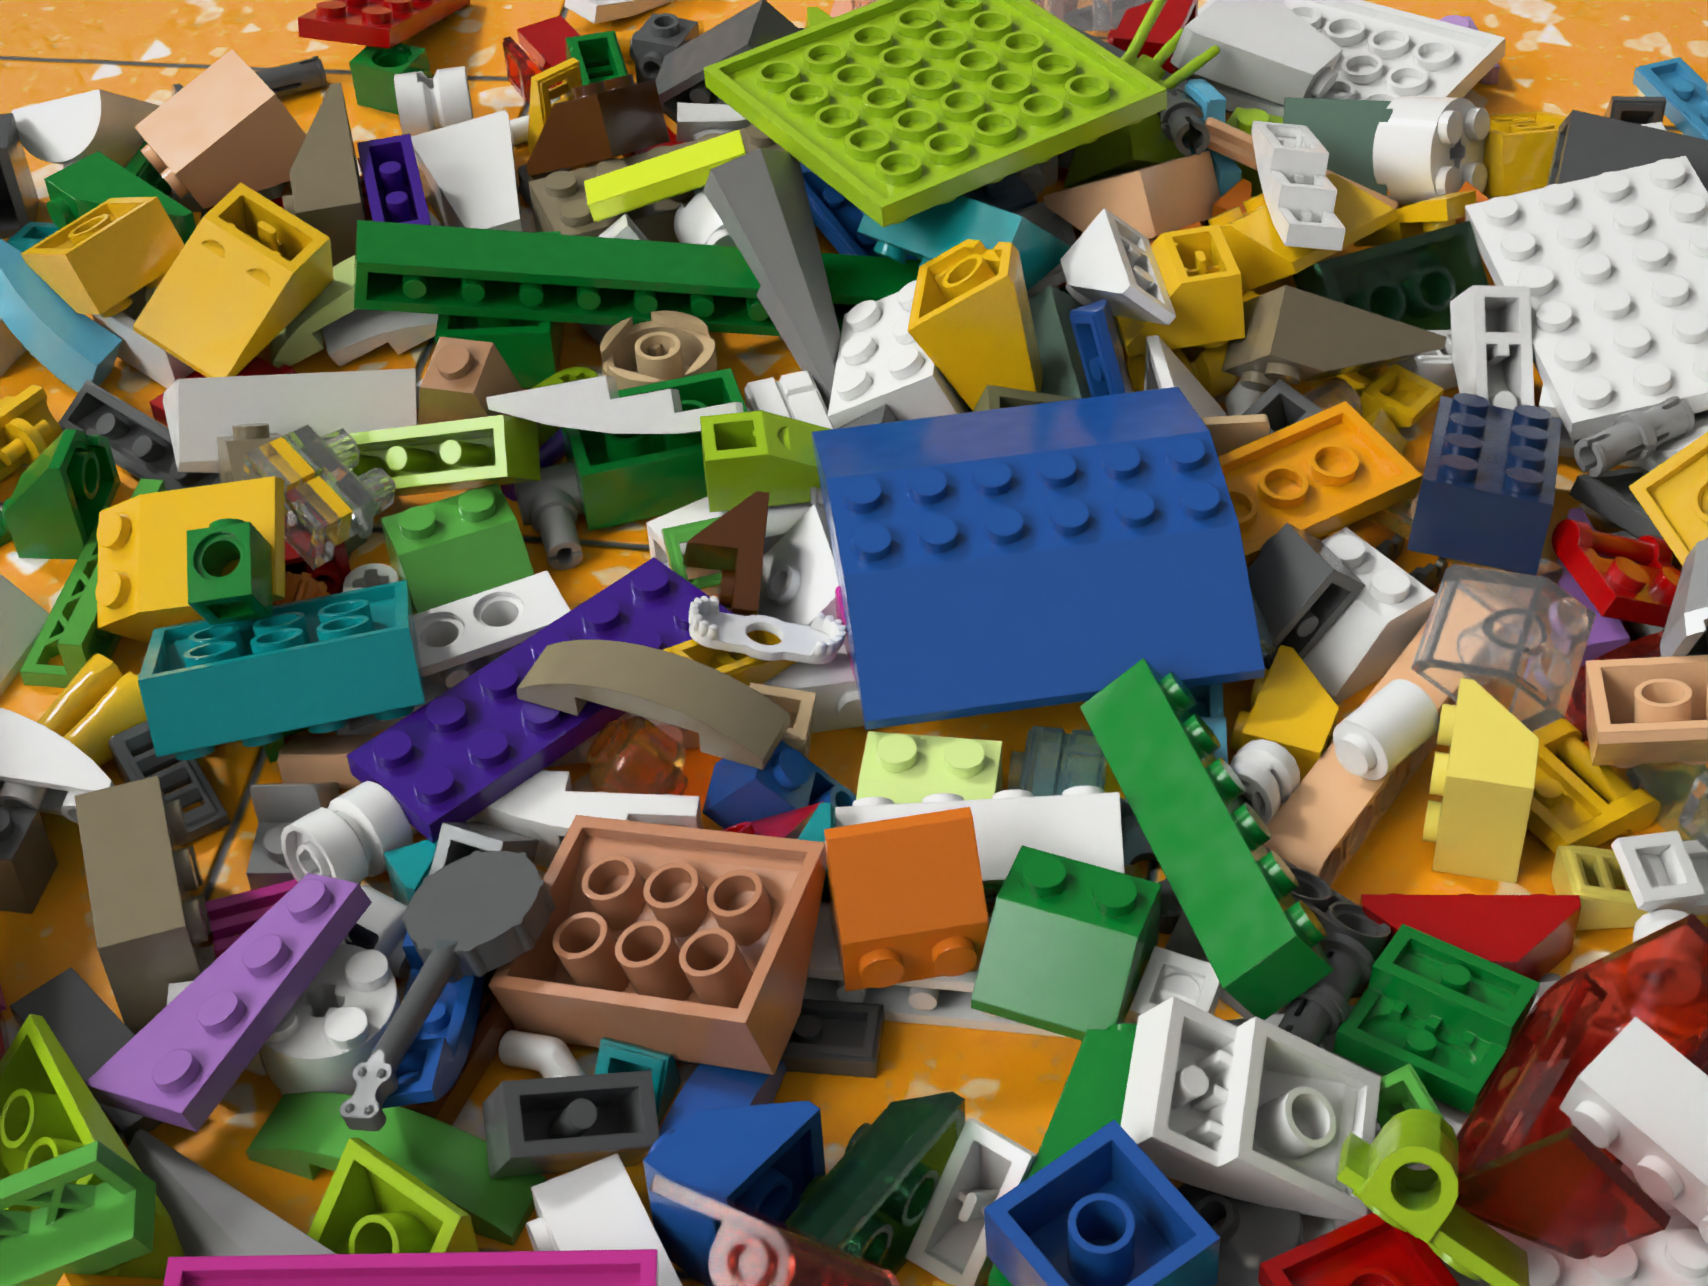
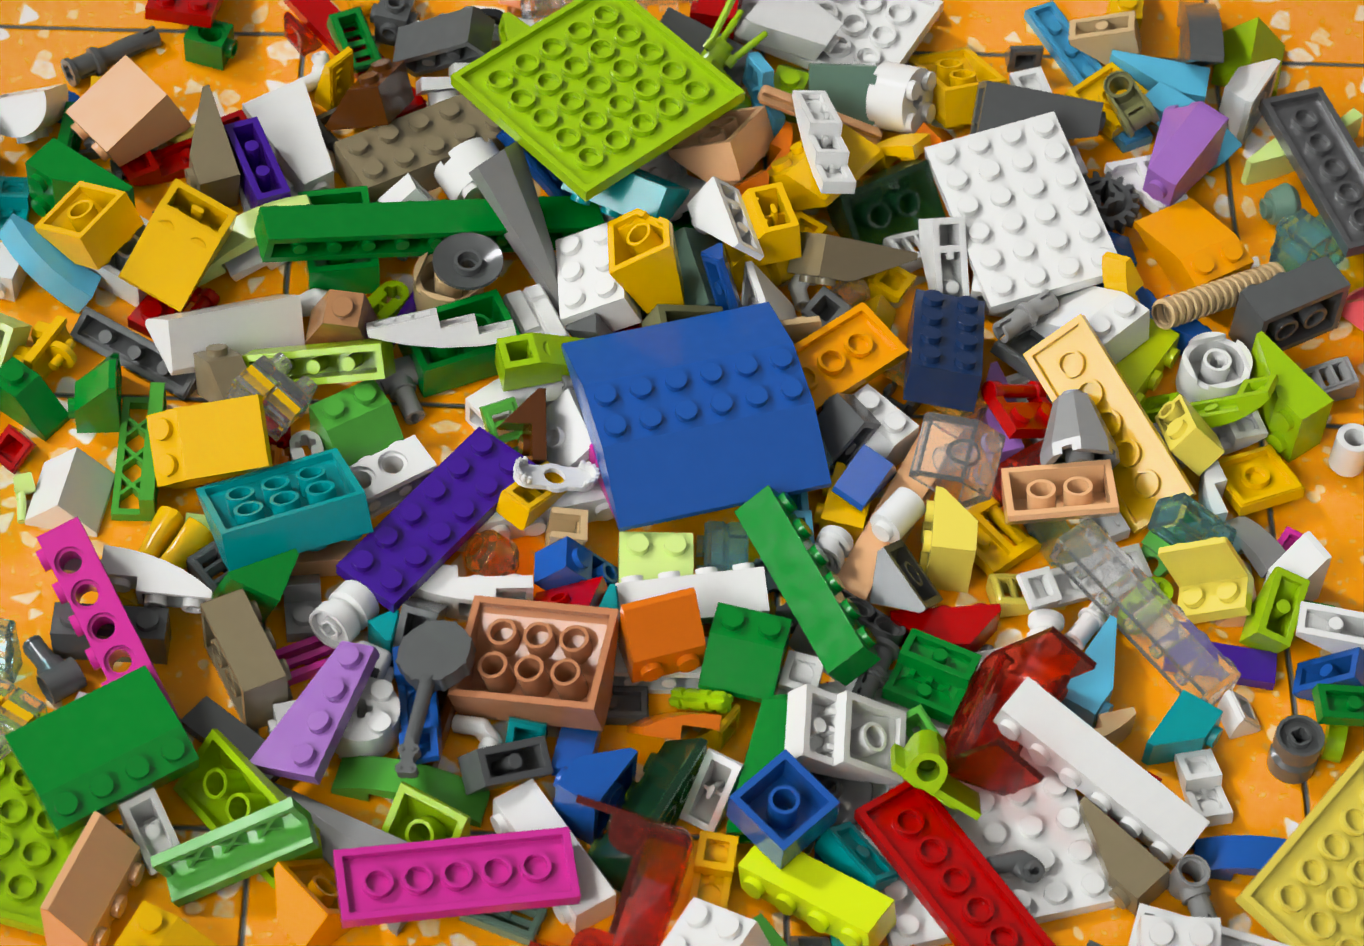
camera: 15 degrees left, 10 degrees up
green brick [187,518,273,625] -> none
white wheel [394,66,473,136] -> none
dark tan slope [516,640,791,770] -> none
neon yellow tile [584,130,747,222] -> none
dark grey pin [1158,87,1210,156] -> none
none -> green slope [213,548,299,623]
none -> dark grey dish [432,232,504,290]
none -> orange slope [627,711,722,740]
none -> lime axle [668,687,734,714]
none -> yellow slope [696,703,741,752]
none -> slope [831,444,897,511]
none -> slope [870,539,944,613]

